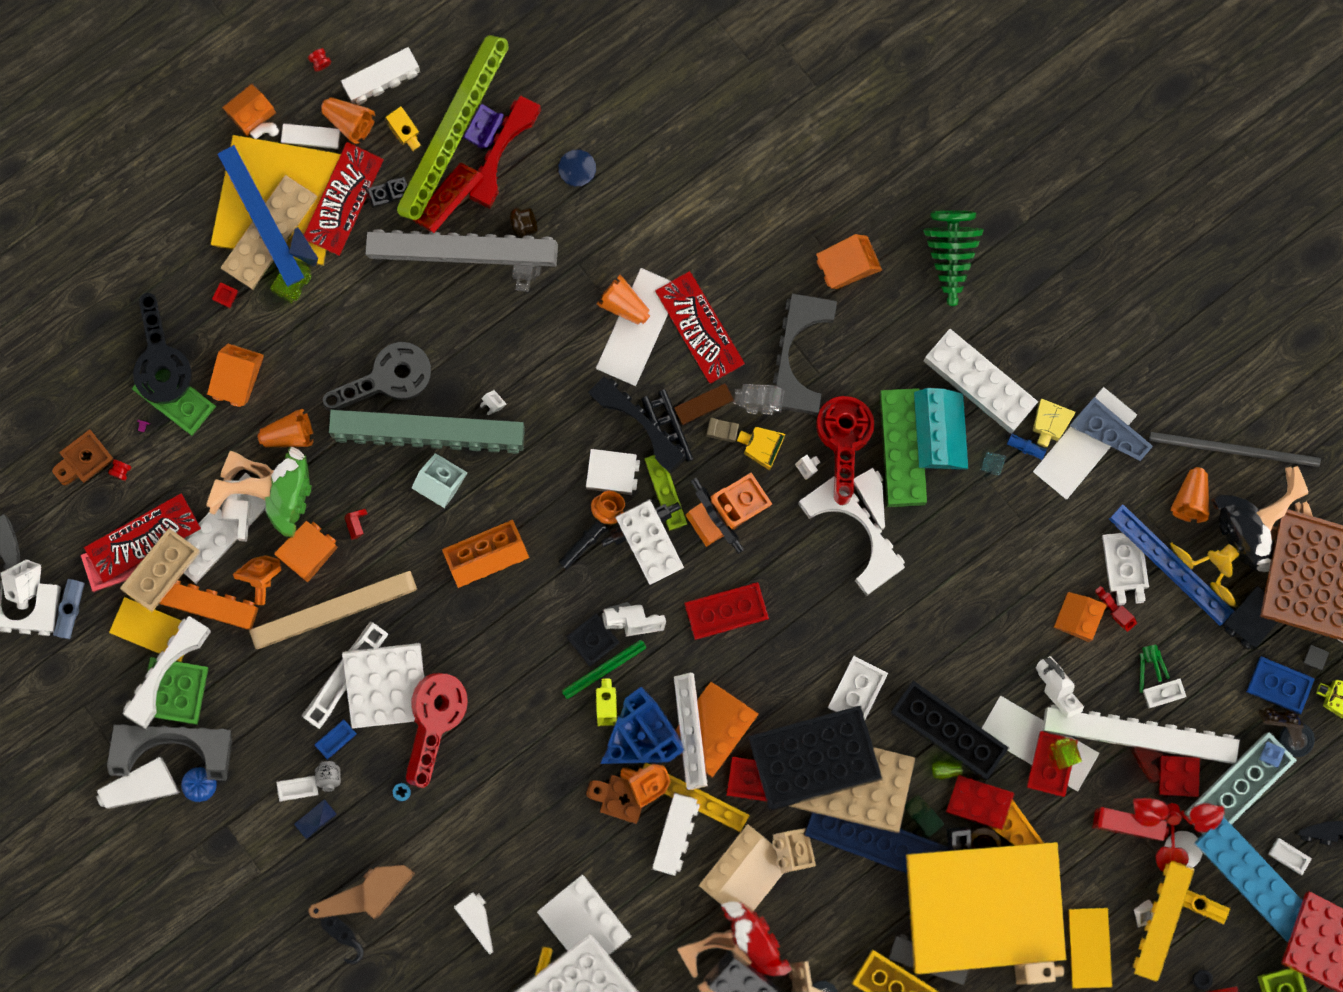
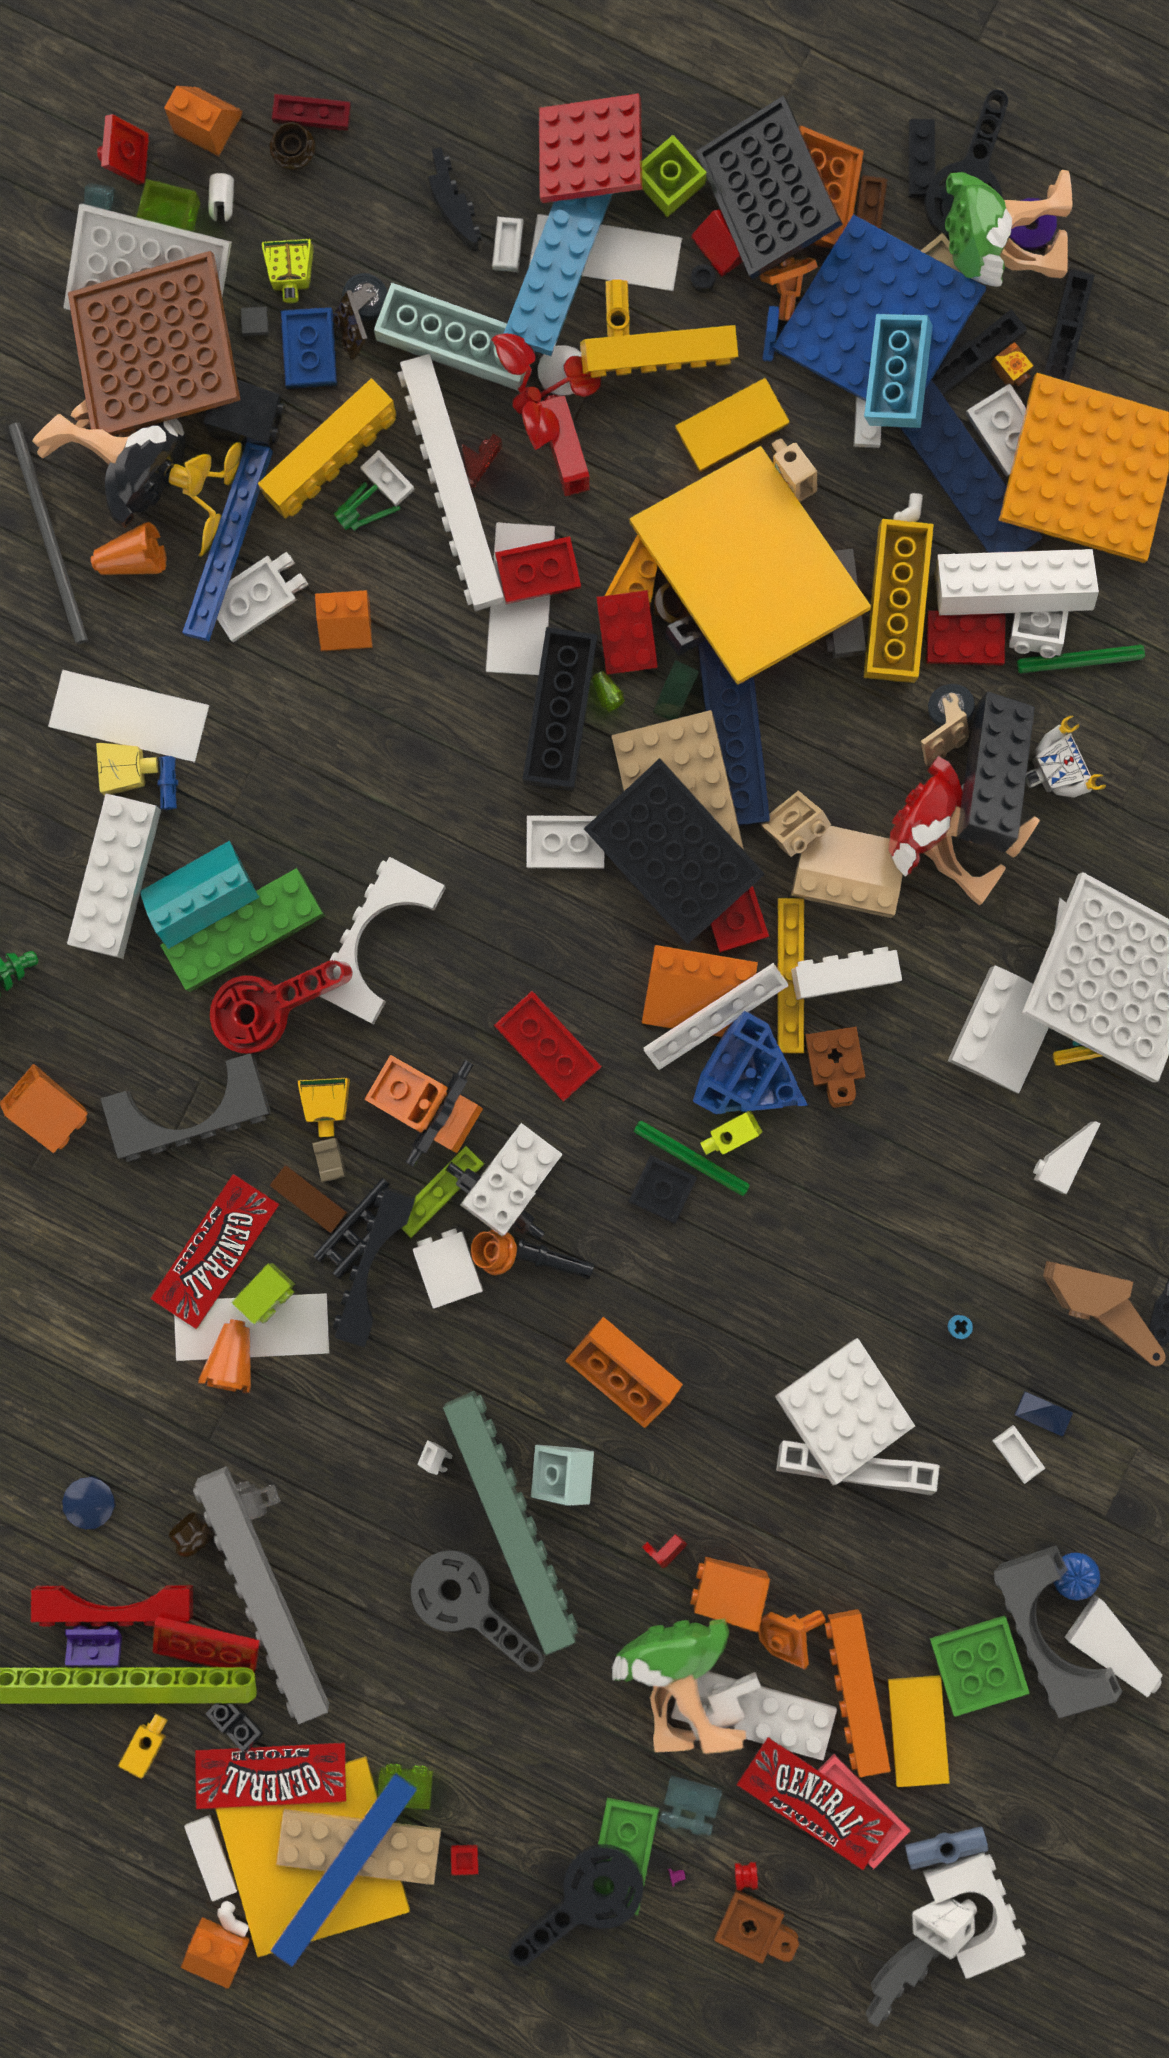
camera: 110 degrees left, 5 degrees up
tan plate [120,528,200,612] -> none
white arch [123,616,211,729] -> none
orange slope [207,343,264,407] -> none
tan beam [249,571,417,649] -> none
orange cone [258,409,313,447] -> none
dark blue slope [289,227,318,266] -> none
red wheel [308,48,331,72] -> none
blue tile [315,719,357,760] -> none
light grey head [315,761,341,791] -> none
orange cone [321,98,375,144] -> none
white brick [341,47,420,105] -> none
beam [406,673,467,788] -> none
white plate [602,602,666,636] -> none
orange piece [620,764,671,808] -> none
clear brick [733,384,785,415] -> none
white tile [795,455,820,480] -> none
white slope [854,468,885,531] -> none
clear light blue slope [981,452,1006,476] -> none
white plate [1036,656,1084,718] -> none
clear neon green brick [1052,737,1083,770] -> none
sand blue wing [1070,397,1153,461] -> none
red piece [1095,586,1137,632] -> none
white slope [1134,900,1154,927] -> none
red plate [1159,756,1200,797] -> none
medium blue tile [1259,742,1286,768] -> none
none -> lime brick [231,1263,296,1324]
none -> yellow brick [258,378,397,519]
none -> white sticker [529,214,682,291]
none -> clear light blue plate [659,1776,722,1835]

